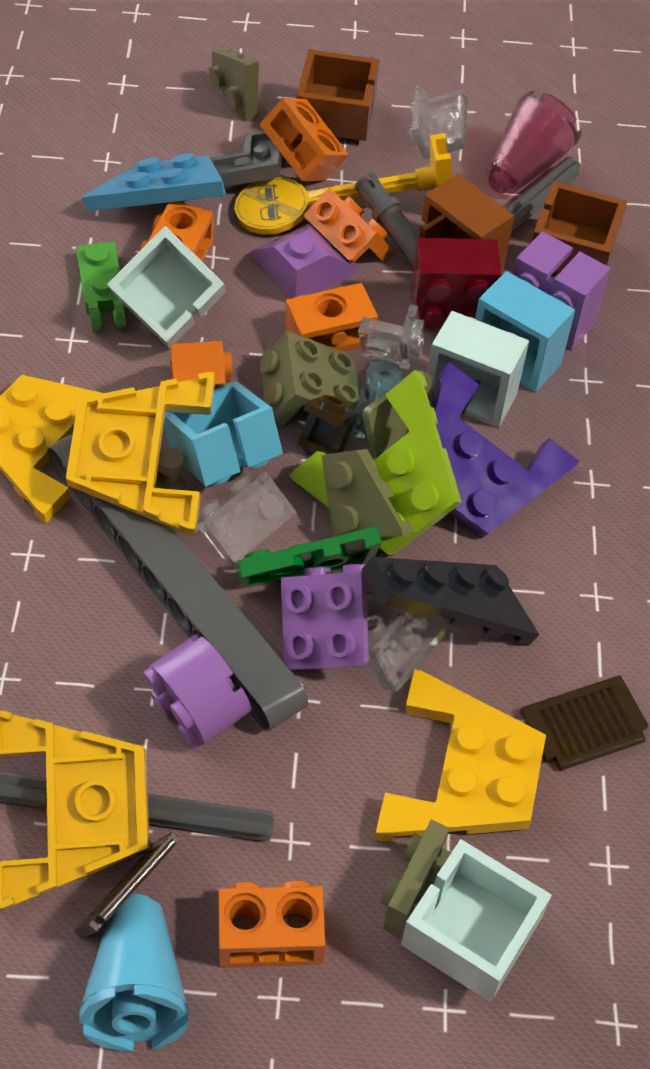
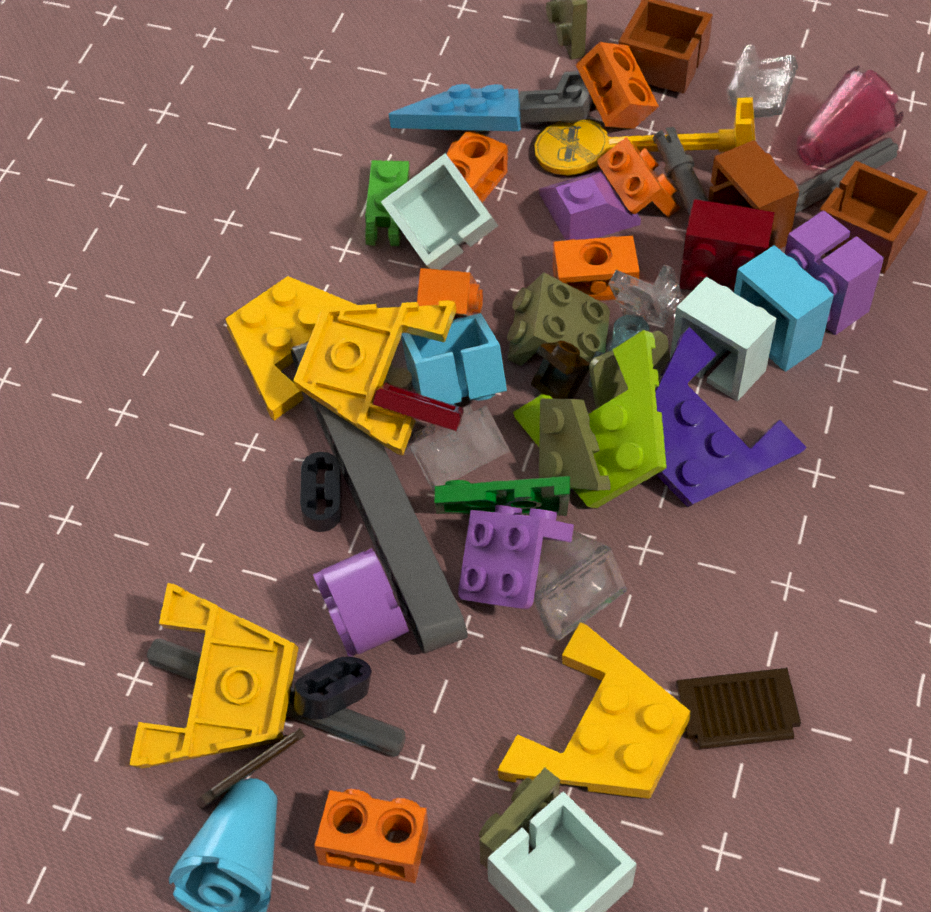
camera: 20 degrees right, 0 degrees up
black wing [362,557,539,646] -> none
none -> black beam [292,656,372,720]
none -> black beam [300,451,342,532]
none -> dark red tile [372,383,465,431]

